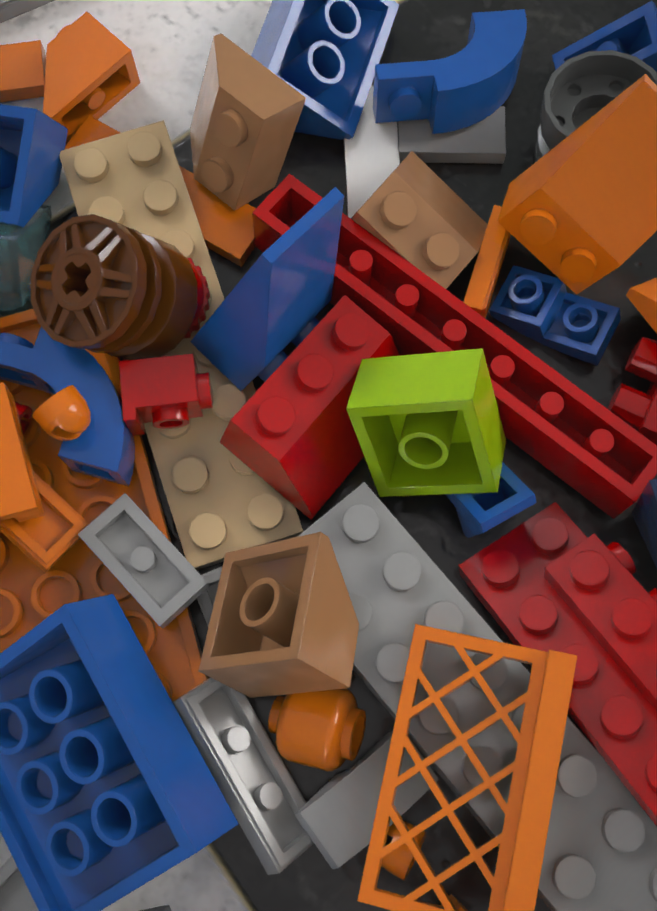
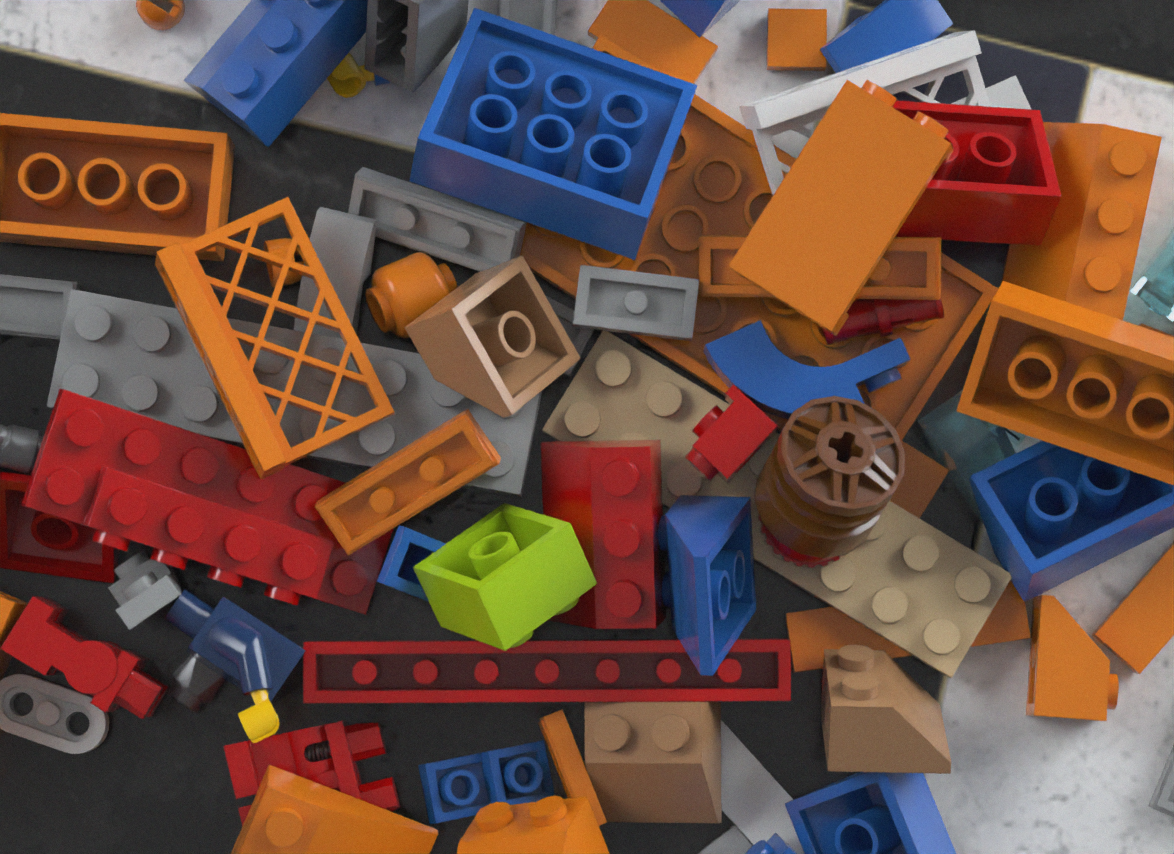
camera: 140 degrees right, 10 degrees up
orange hinge [32,385,91,441] -> none
none -> orange tile [315,409,501,556]

